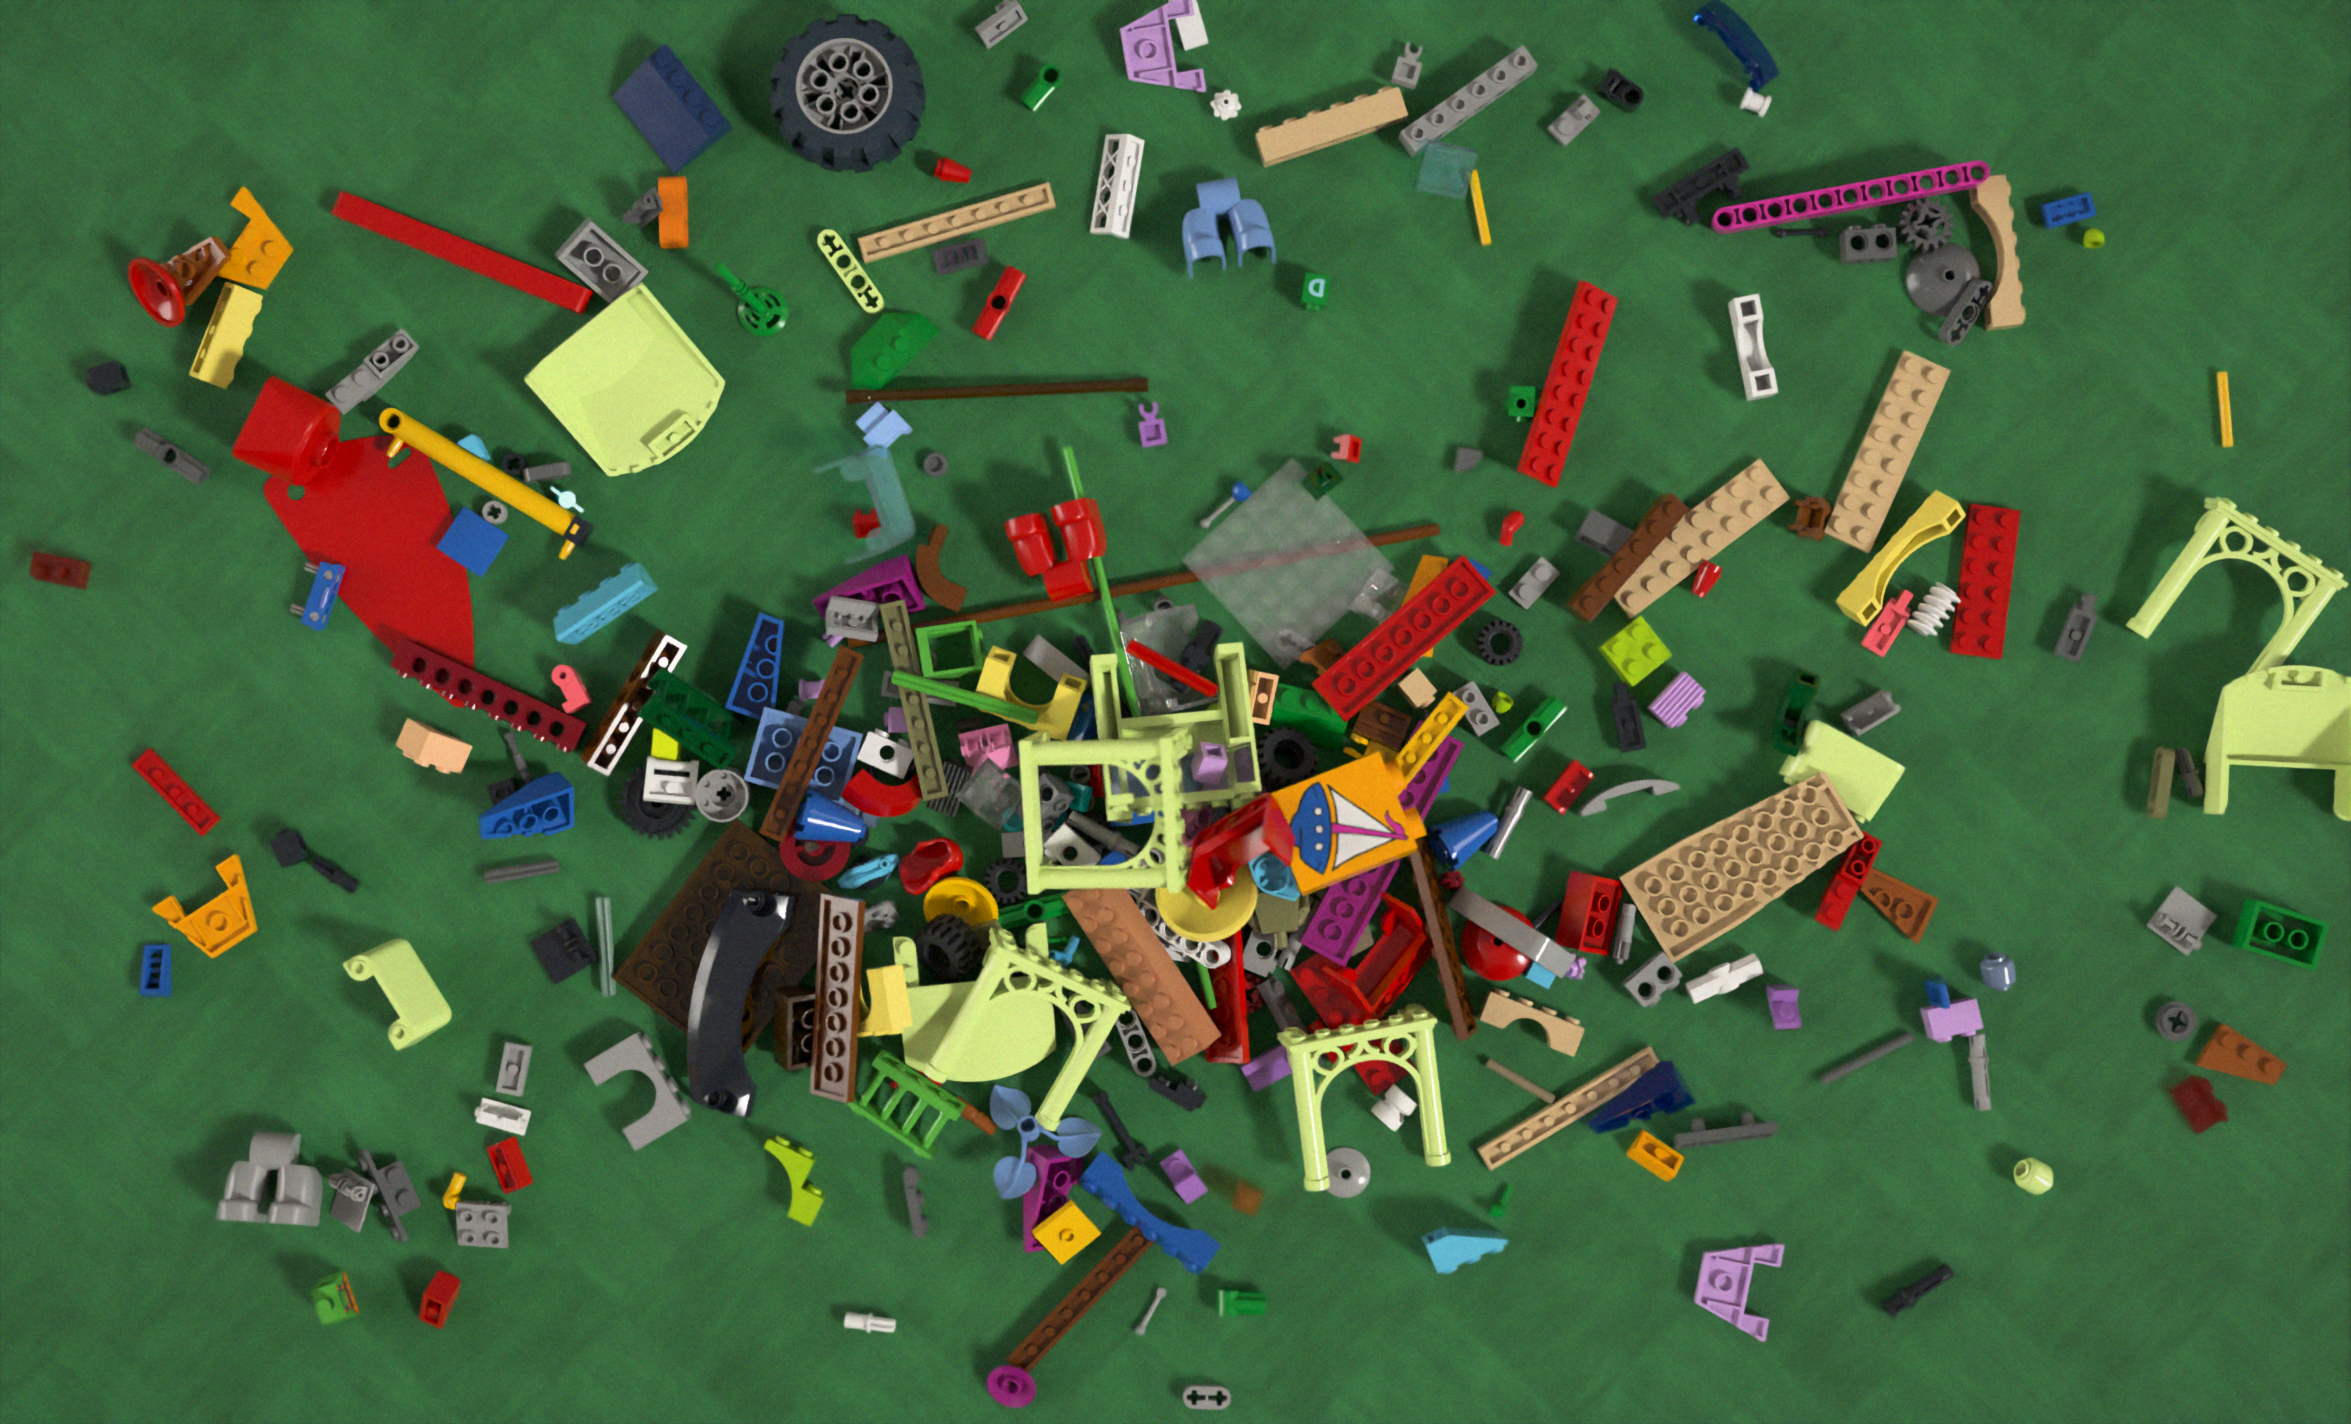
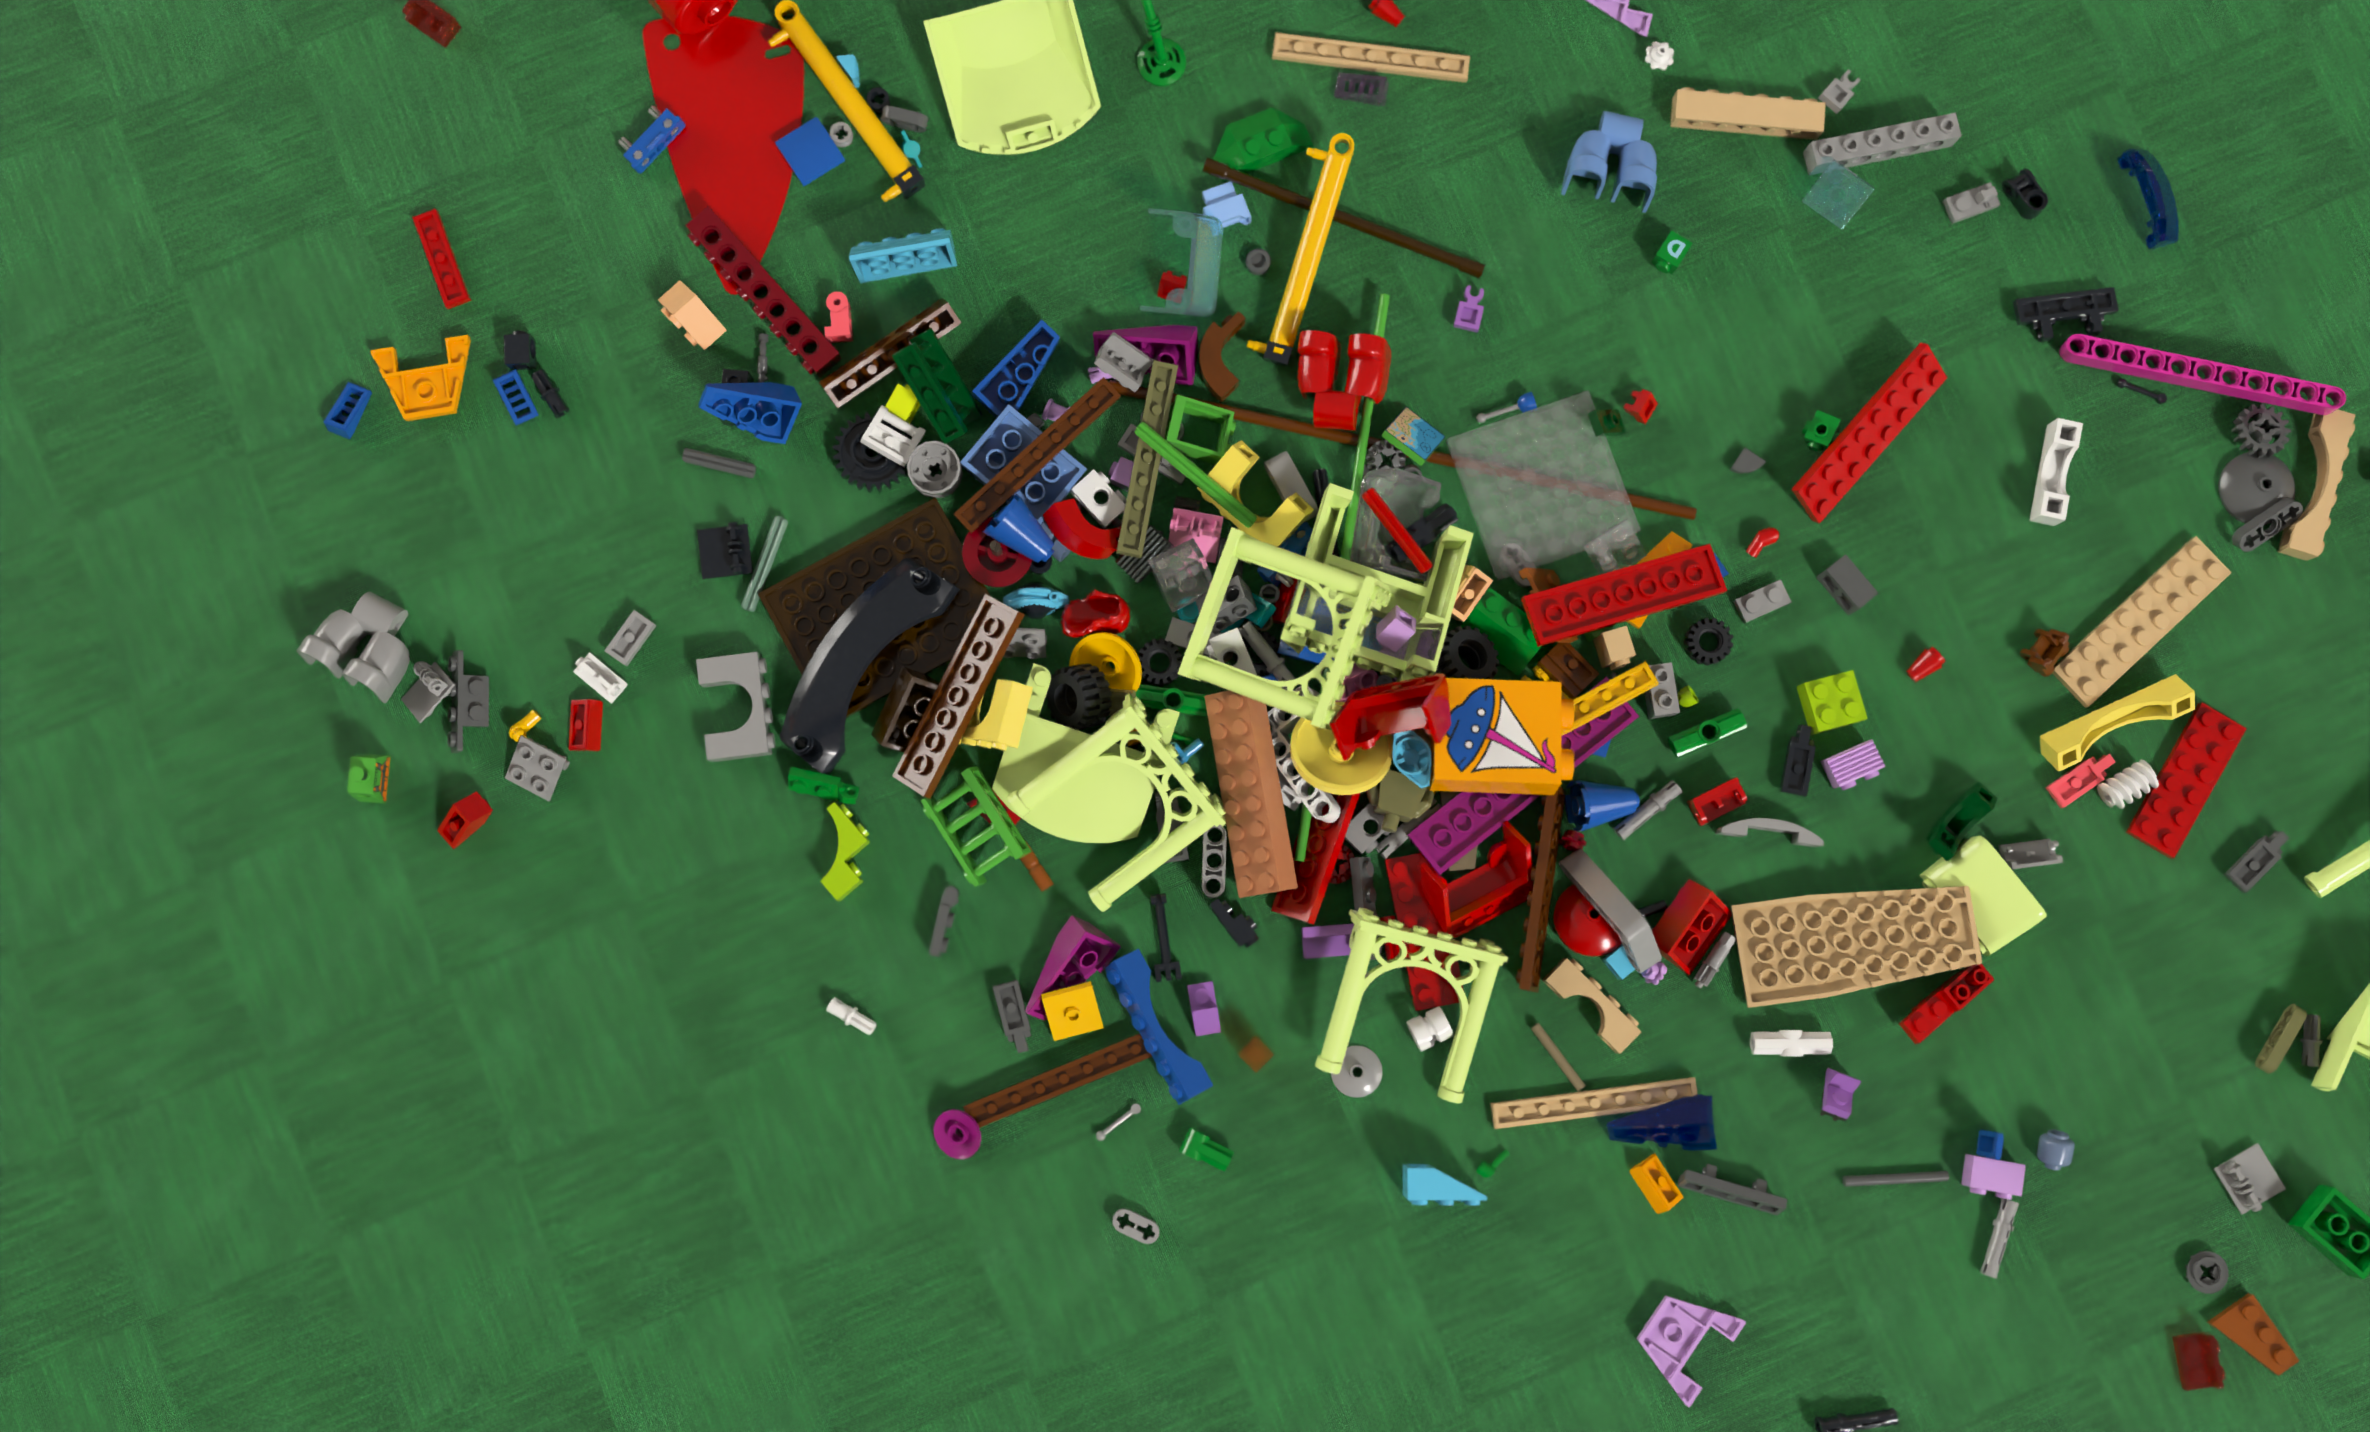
camera: 20 degrees right, 5 degrees down
yellowish green windscreen [343,938,452,1051] -> none
yellowish green beam [817,229,884,314] -> none
red piece [971,266,1027,342] -> none
medium blue plant [990,1085,1101,1199] -> none
white fence [1090,134,1144,239] -> none
yellow bar [1467,170,1492,246] -> none
reddish brown arch [1564,492,1690,622] -> none
tan plate [1613,458,1790,619] -> none
light grey brick [1621,950,1682,1008] -> none
white bush [1739,87,1772,118] -> none
dark grey brick [1839,224,1897,265] -> none
dark orange wing [1858,867,1939,945] -> none
yellowish green head [2014,1157,2053,1195] -> none
none -> blue slope [493,369,539,426]
none -> green hinge [788,767,859,804]
none -> dark grey hinge [993,979,1031,1053]
none -> yellow piece [1247,133,1355,367]
none -> dark grey gear [1366,439,1406,480]
none -> tile [1381,407,1446,466]

